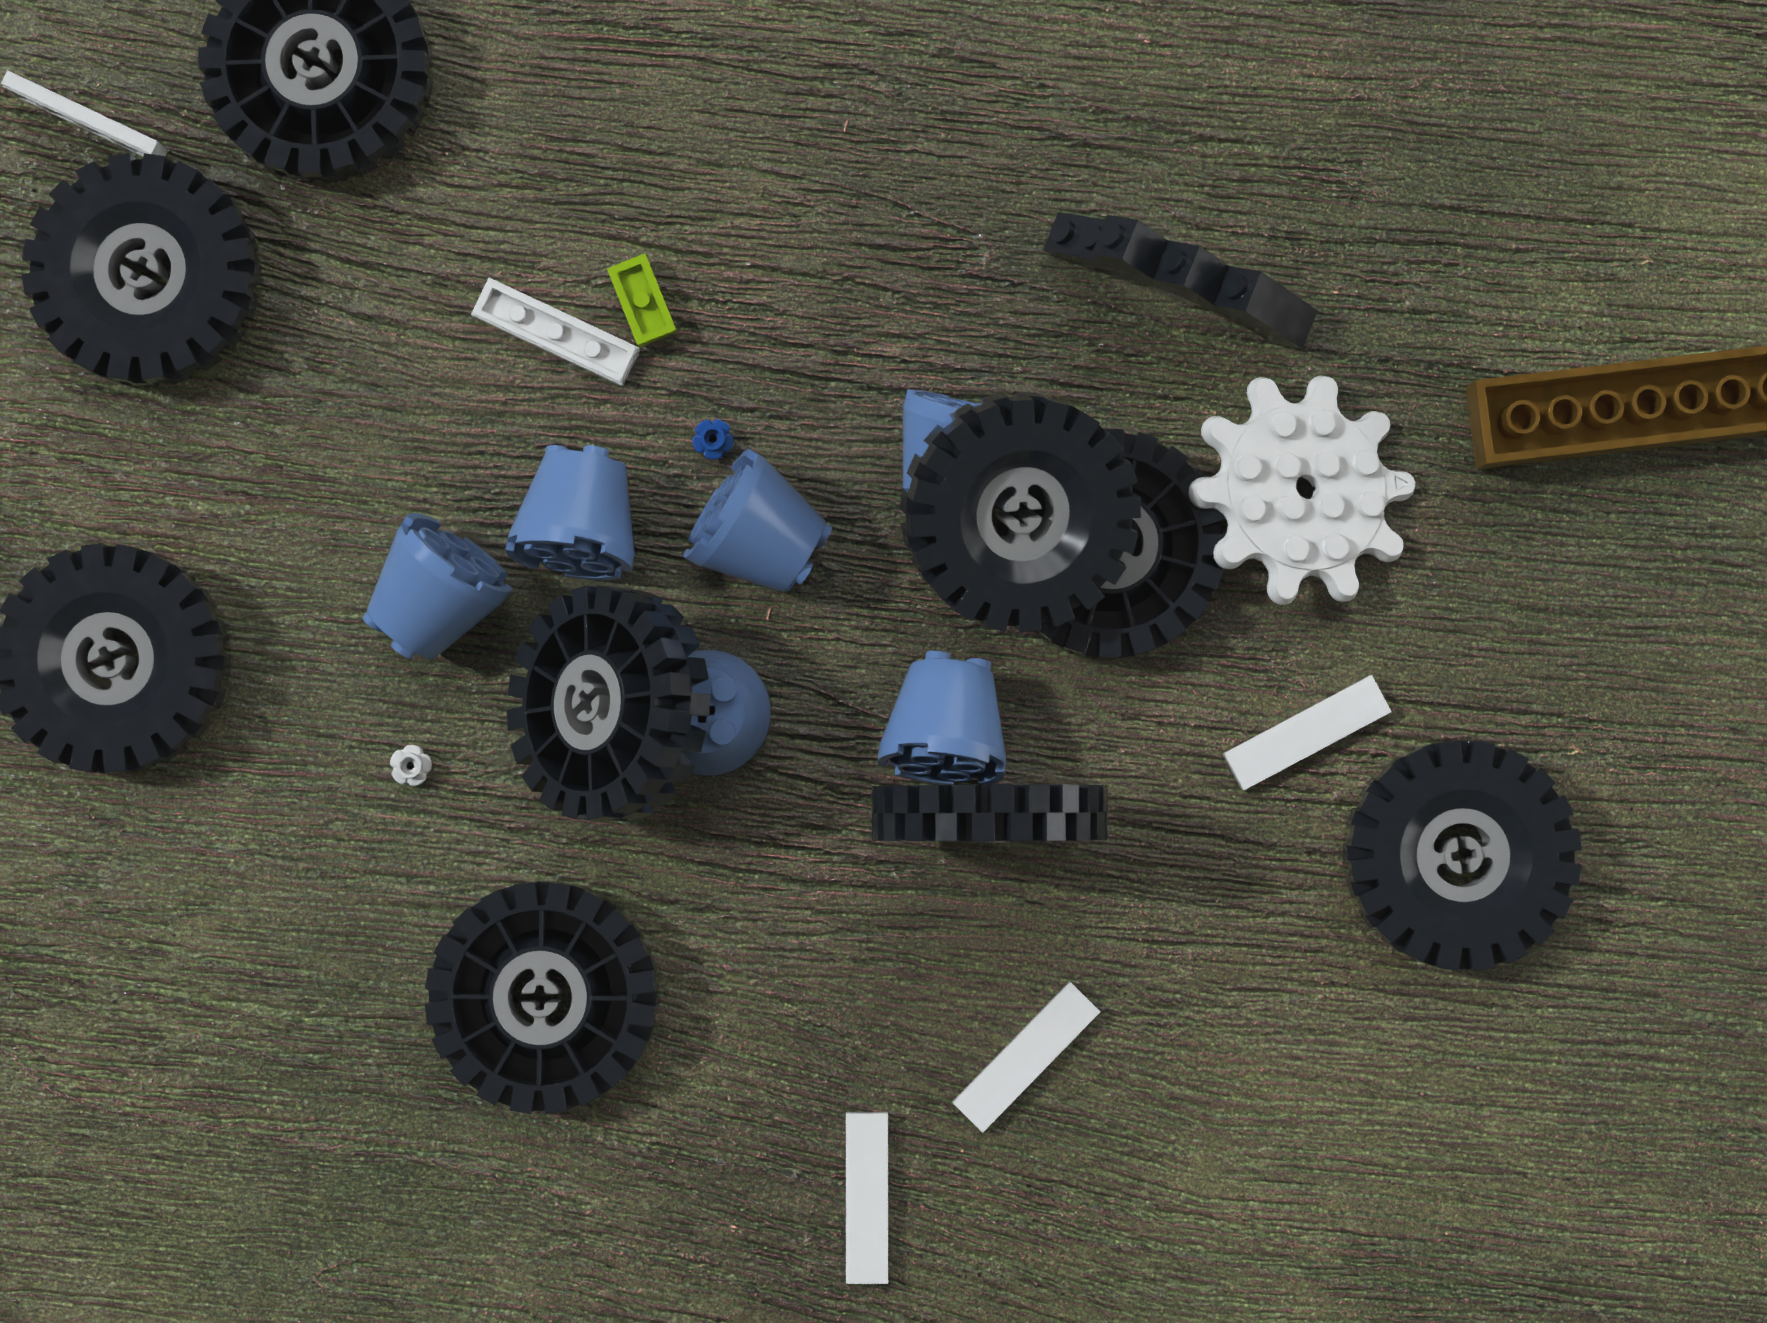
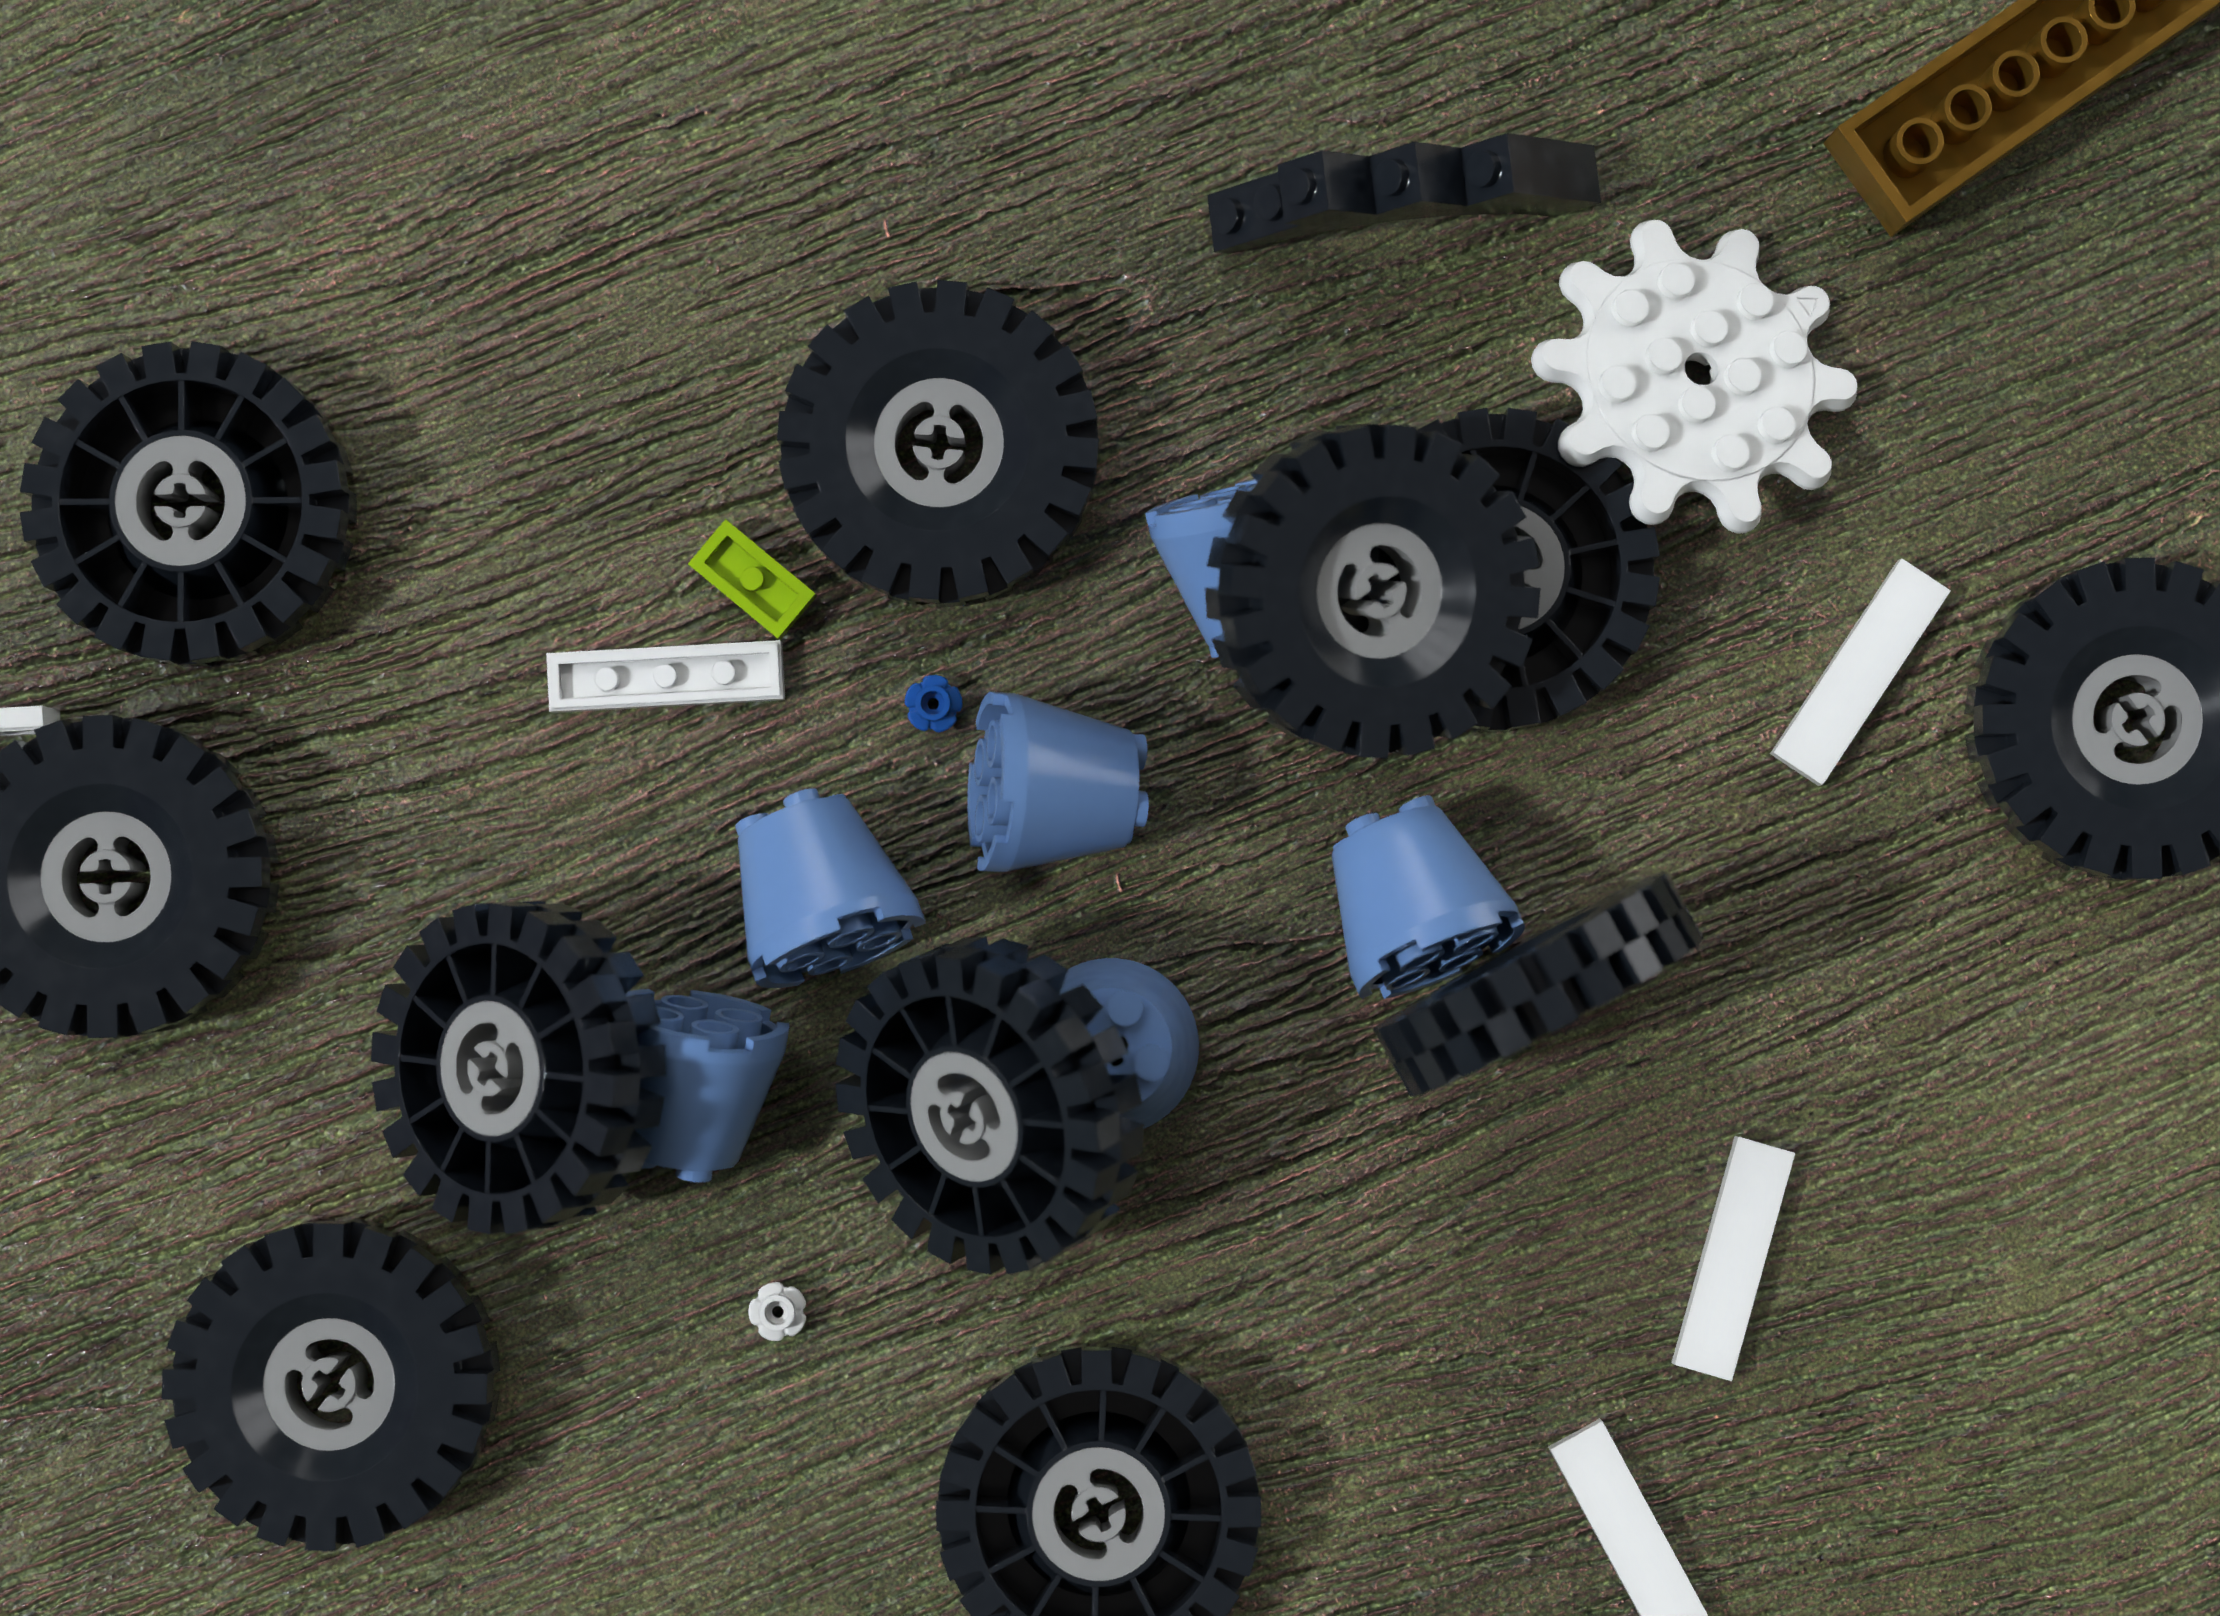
camera: 30 degrees left, 0 degrees up
none -> black wheel [371,901,666,1234]
none -> black wheel [777,280,1099,608]

